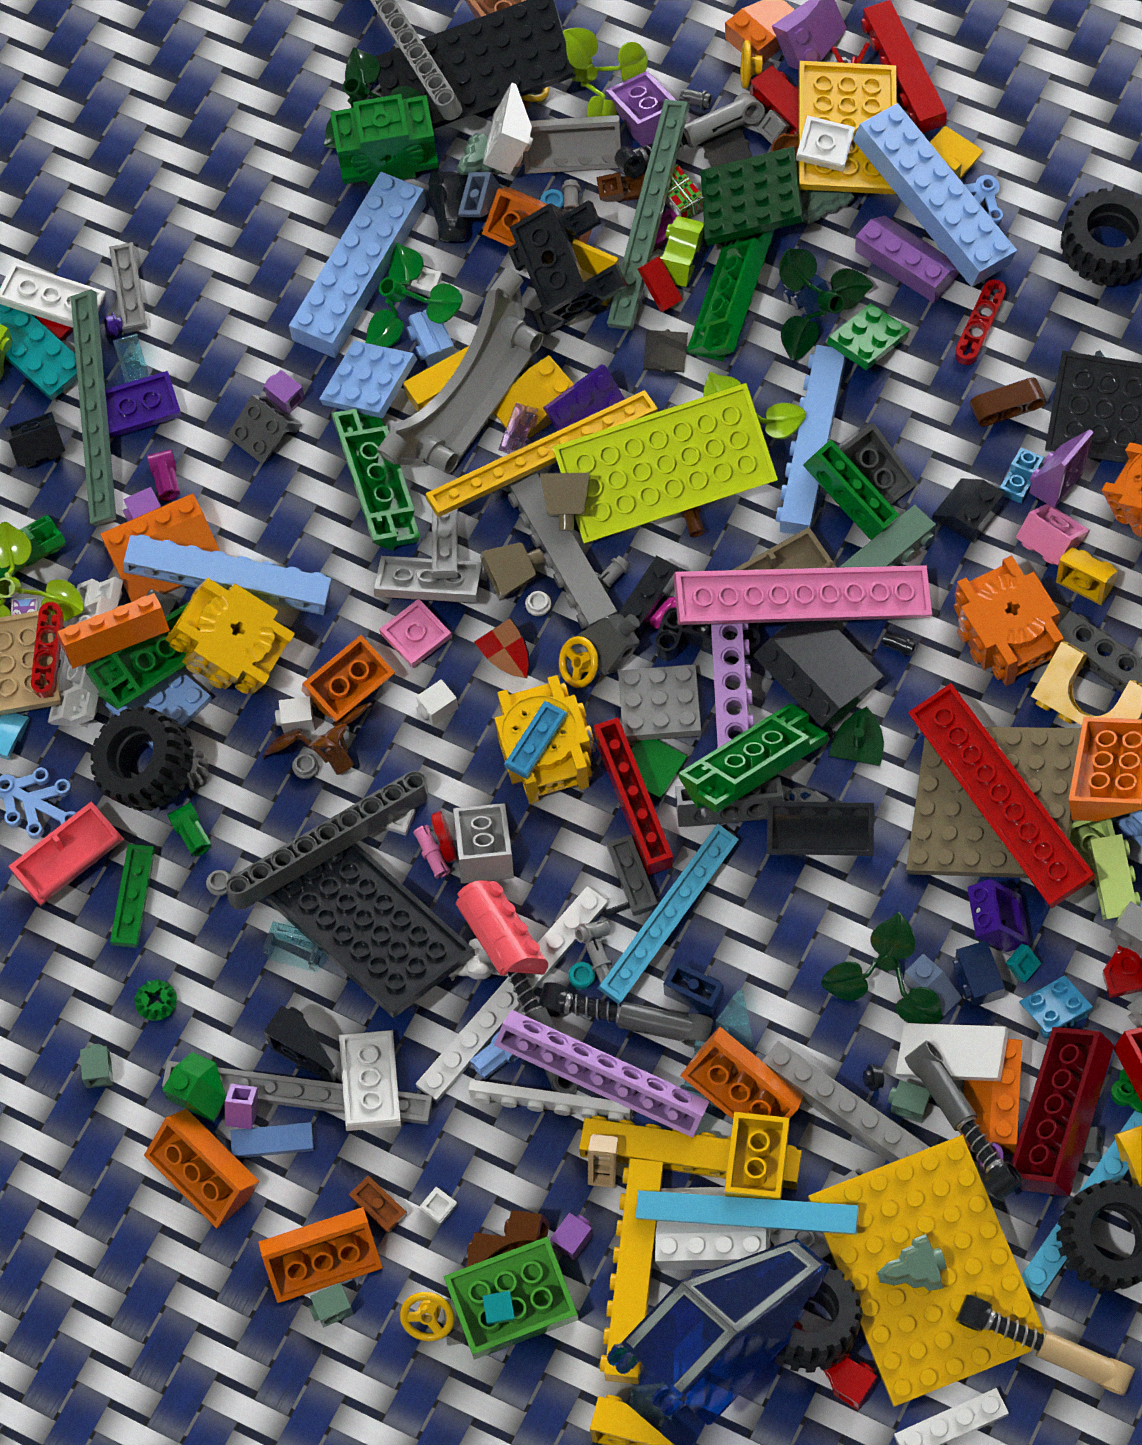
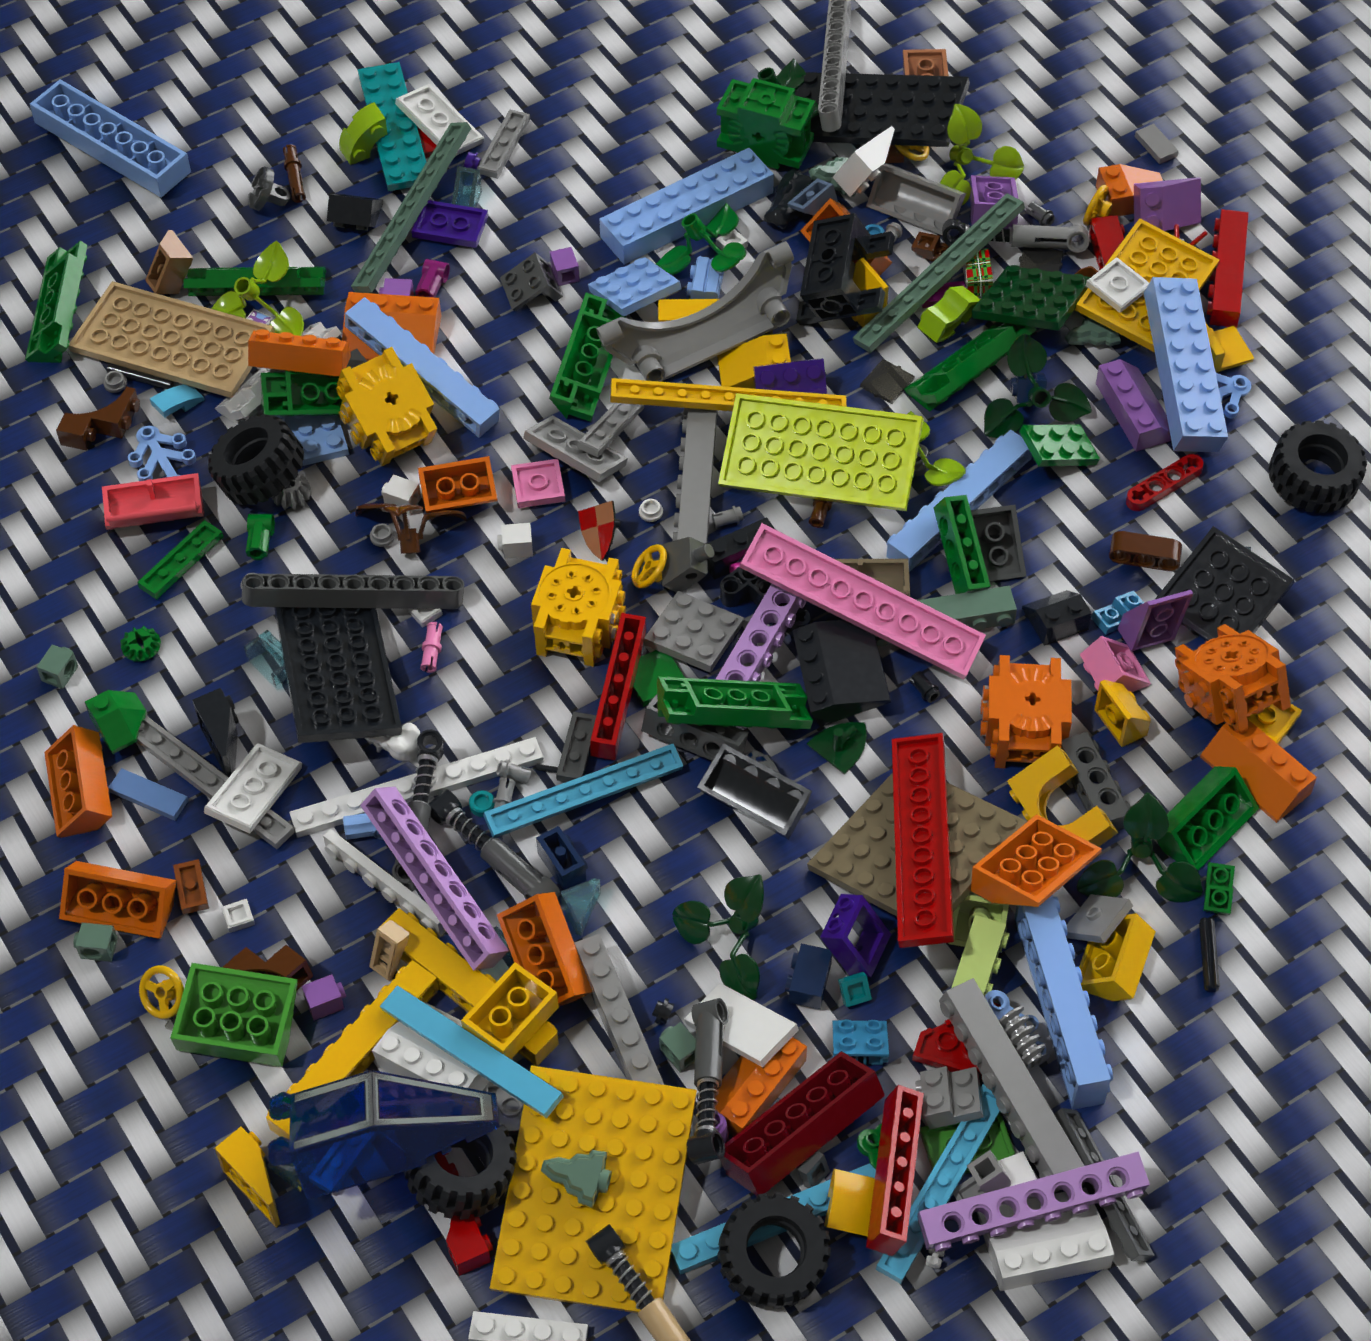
camera: 25 degrees right, 10 degrees down
red beam [31,602,64,698] -> none
medium lavender brick [225,1084,258,1129] -> none
red tile [431,811,458,863] -> none
light grey slope [453,803,514,884] -> none
coral container [456,880,549,976] -> none
dark tan torso [480,543,545,601] -> none
teal tile [482,1291,515,1325] -> none
plate [498,402,538,454] -> none
dark azure tile [504,701,568,779] -> none
dark tan torso [540,473,590,531] -> none
red tile [637,256,683,312] -> none
light grey tile [757,110,790,144] -> none
sand blue slope [904,954,962,1018] -> none

